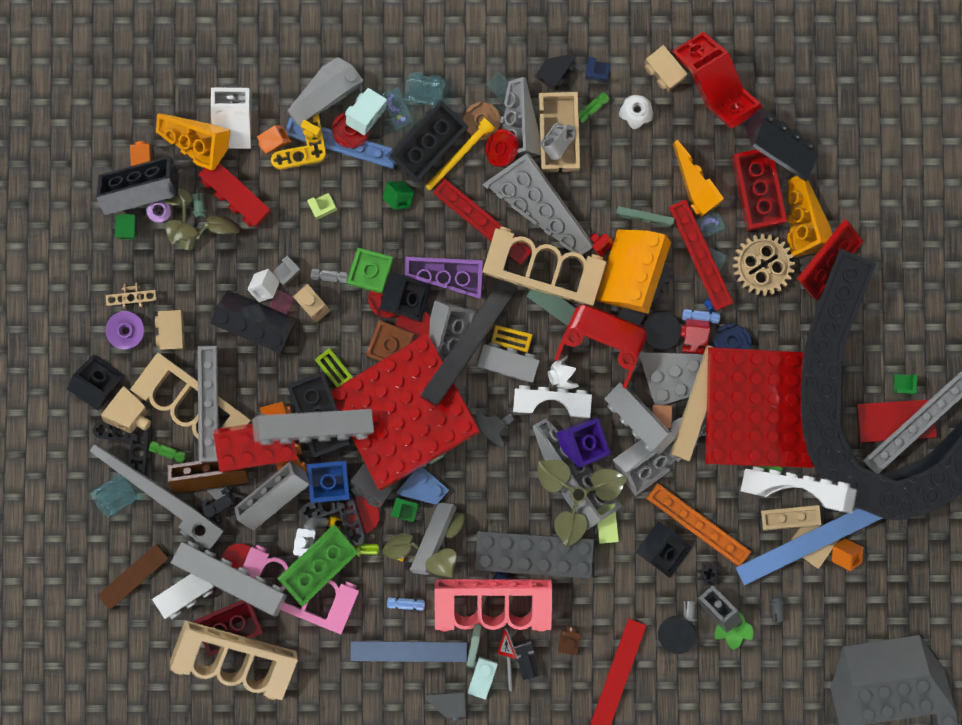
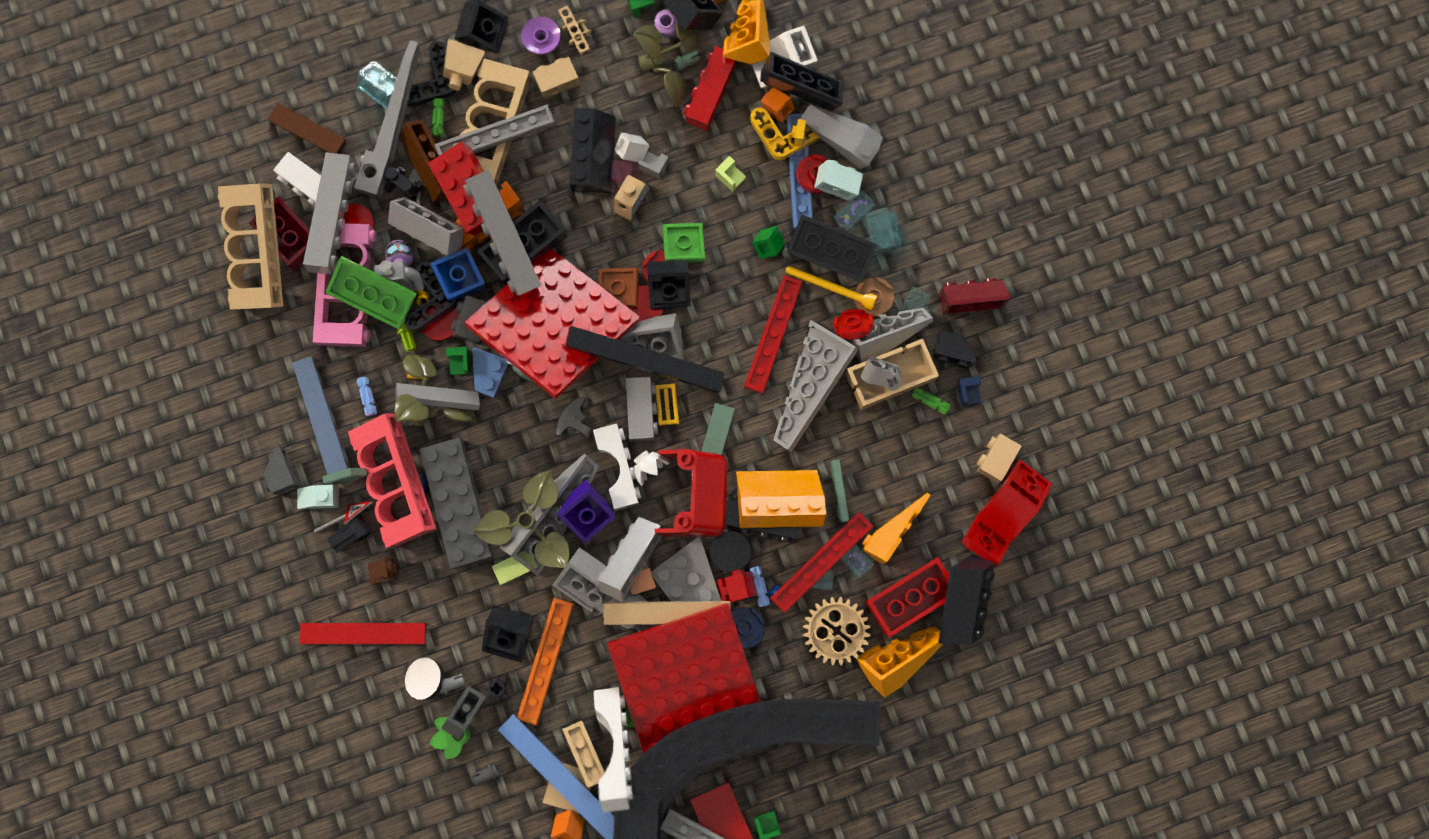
camera: 75 degrees right, 5 degrees down
light grey axle [311,269,348,283] -> none
lime tile [315,348,353,387] -> none
medium lavender wedge [405,256,483,299] -> none
tan fence [482,227,606,307] -> none
red tile [590,233,613,257] -> none
white piece [619,95,653,129] -> none
red tile [797,219,863,300] -> none
none -> head [385,240,413,267]
none -> black slope [760,52,843,111]
none -> dark red slope [939,278,1010,315]

